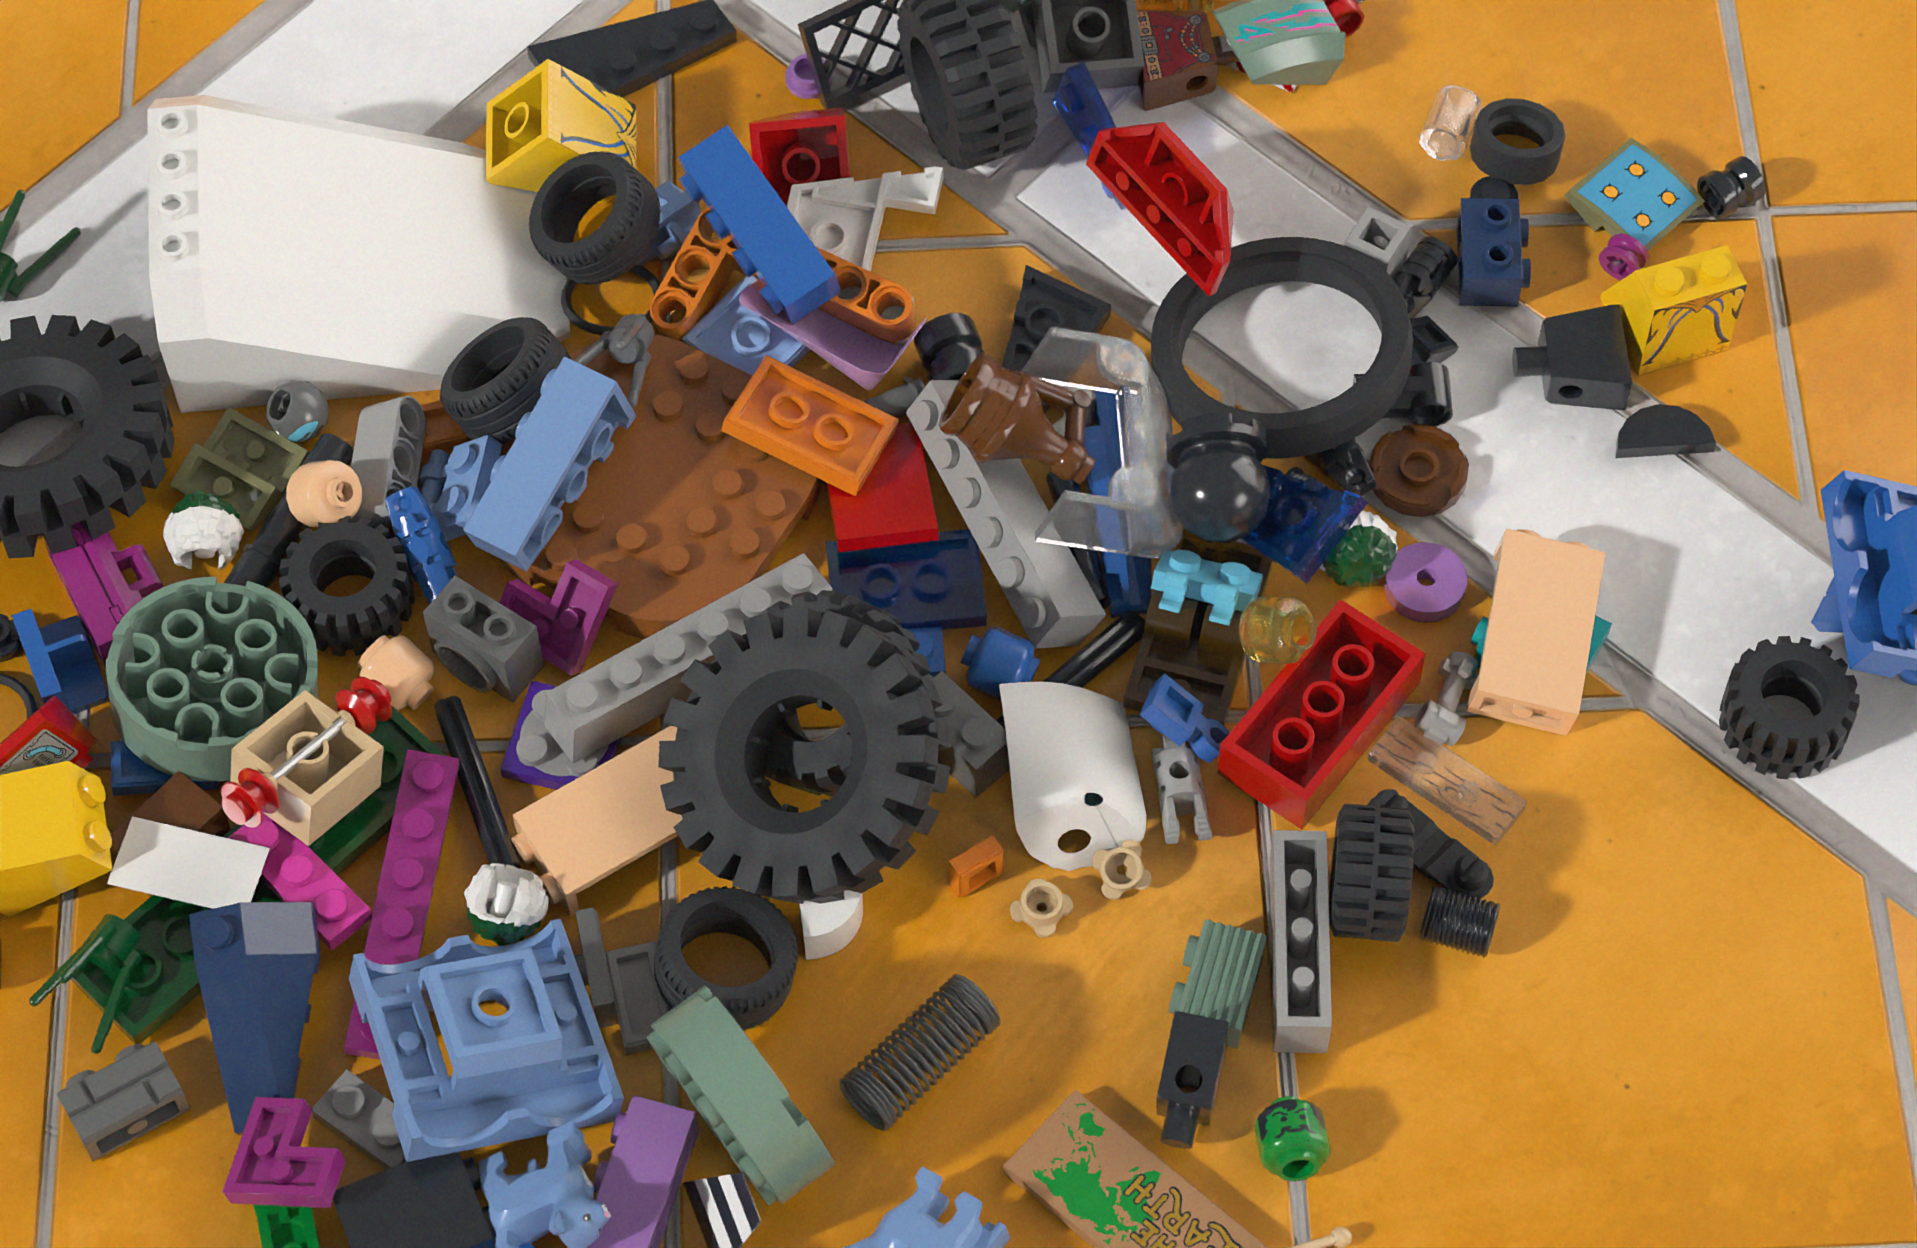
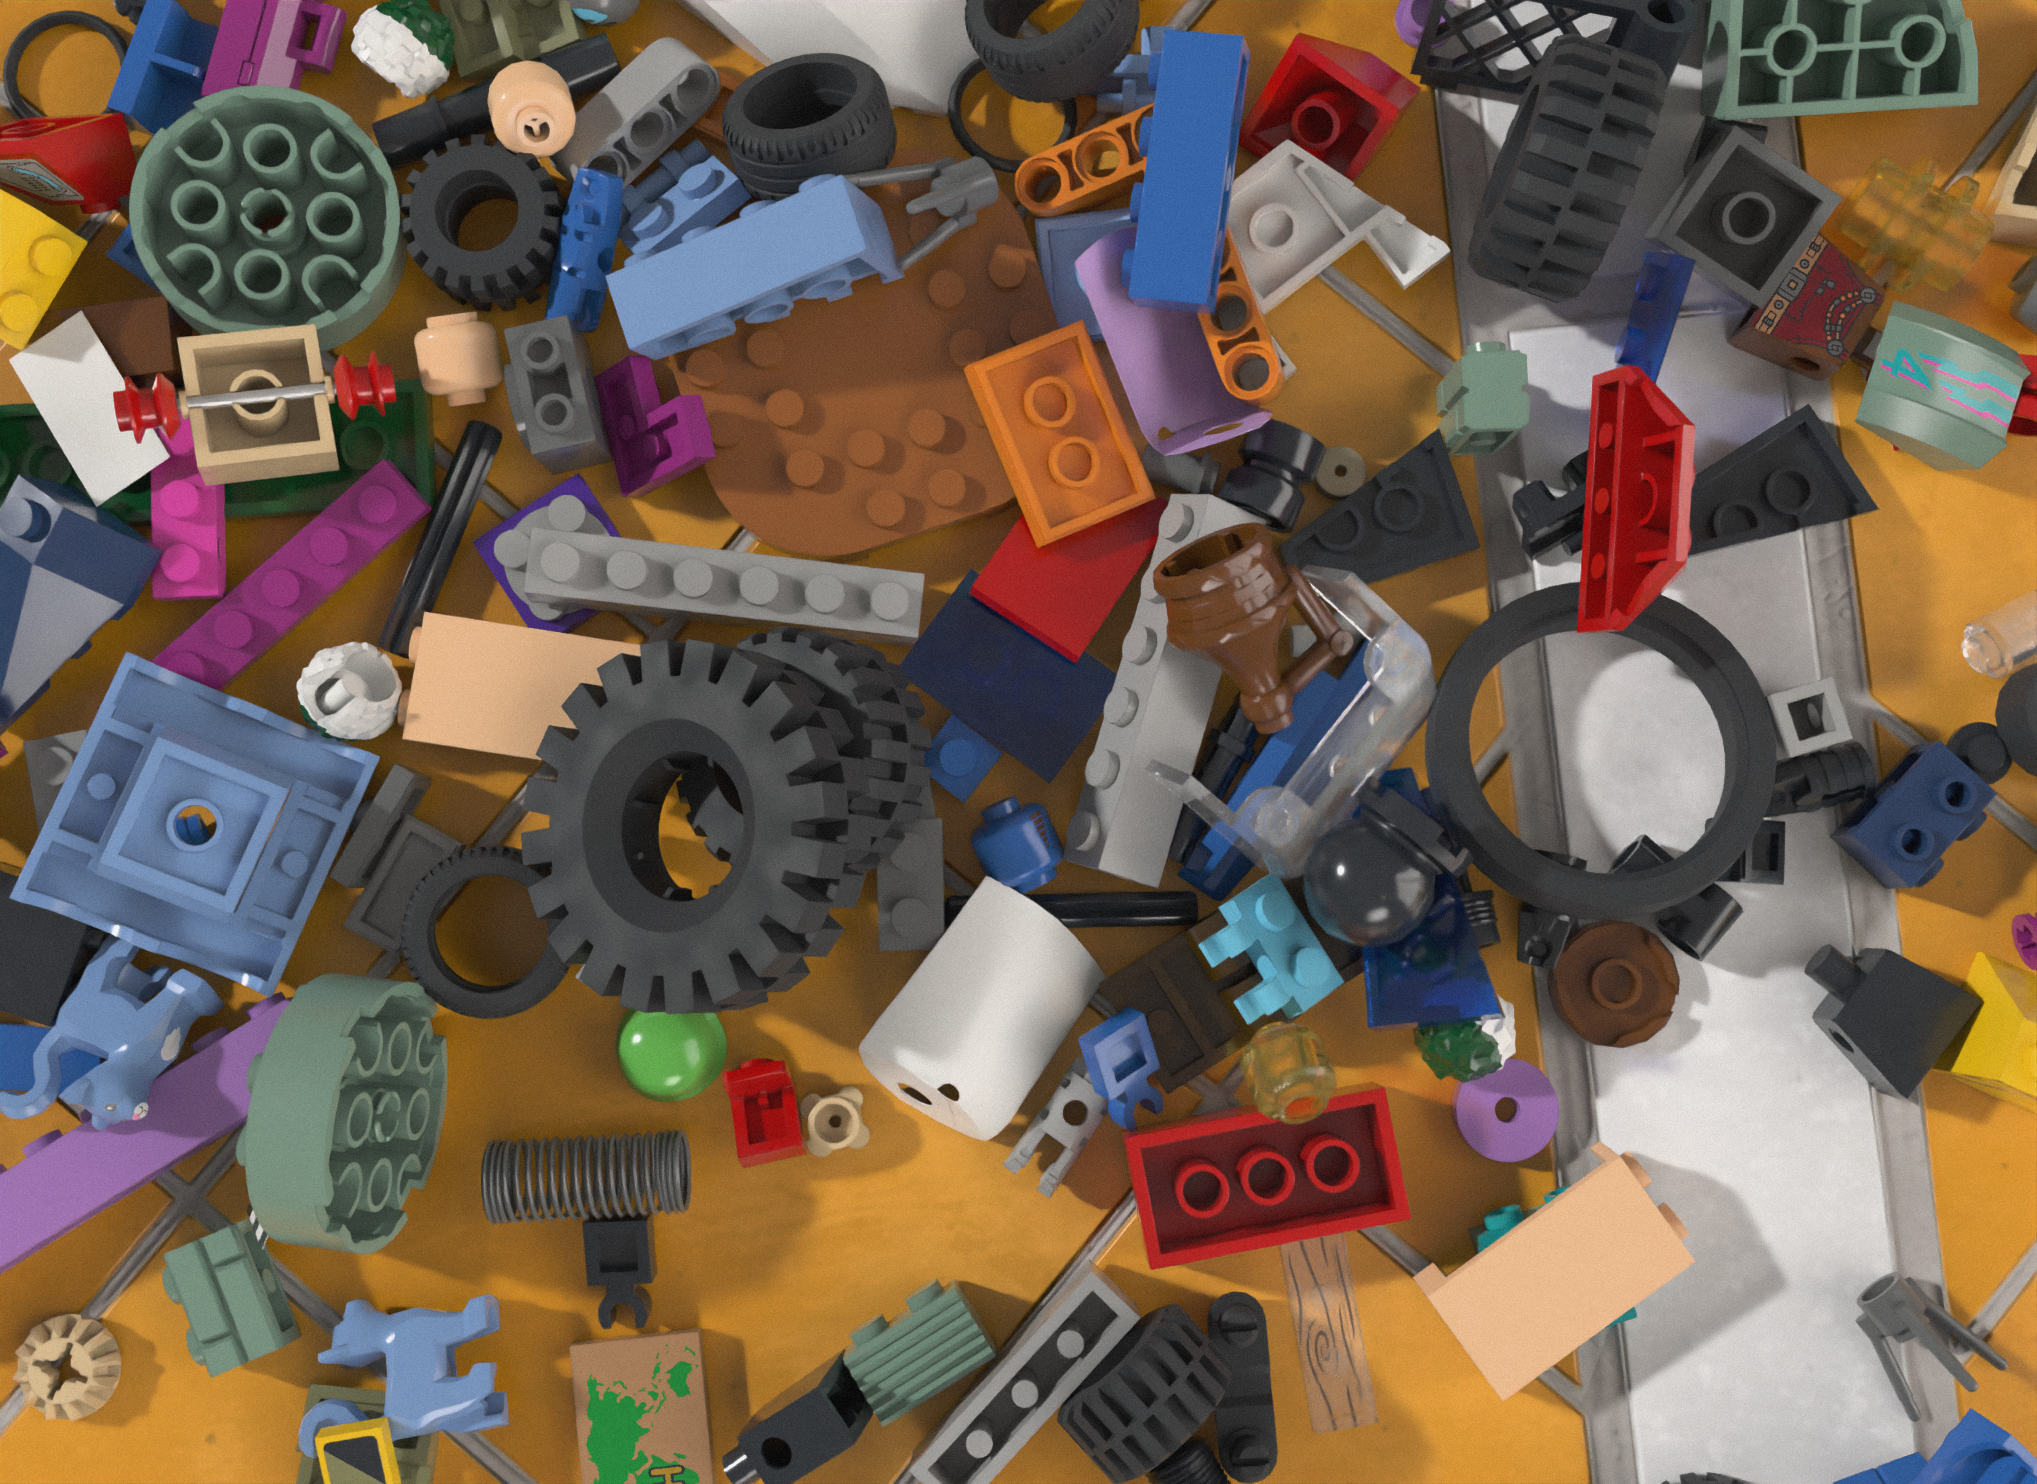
camera: 40 degrees right, 25 degrees up
orange tile [949,835,1003,898] -> none
tan plate [1092,840,1152,900] -> none
light grey bar [1414,651,1478,746] -> none
black tile [1615,404,1716,458] -> none
none -> black plate [582,1212,657,1329]
none -> bright green helmet [616,1008,727,1102]
none -> red bracket [722,1058,807,1168]
none -> dark tan piece [1313,446,1366,501]
none -> sand green brick [1436,341,1530,457]
none -> black hips [1512,450,1588,561]
none -> black wing [1687,404,1879,558]
none -> dark grey plant [1855,1272,2008,1422]

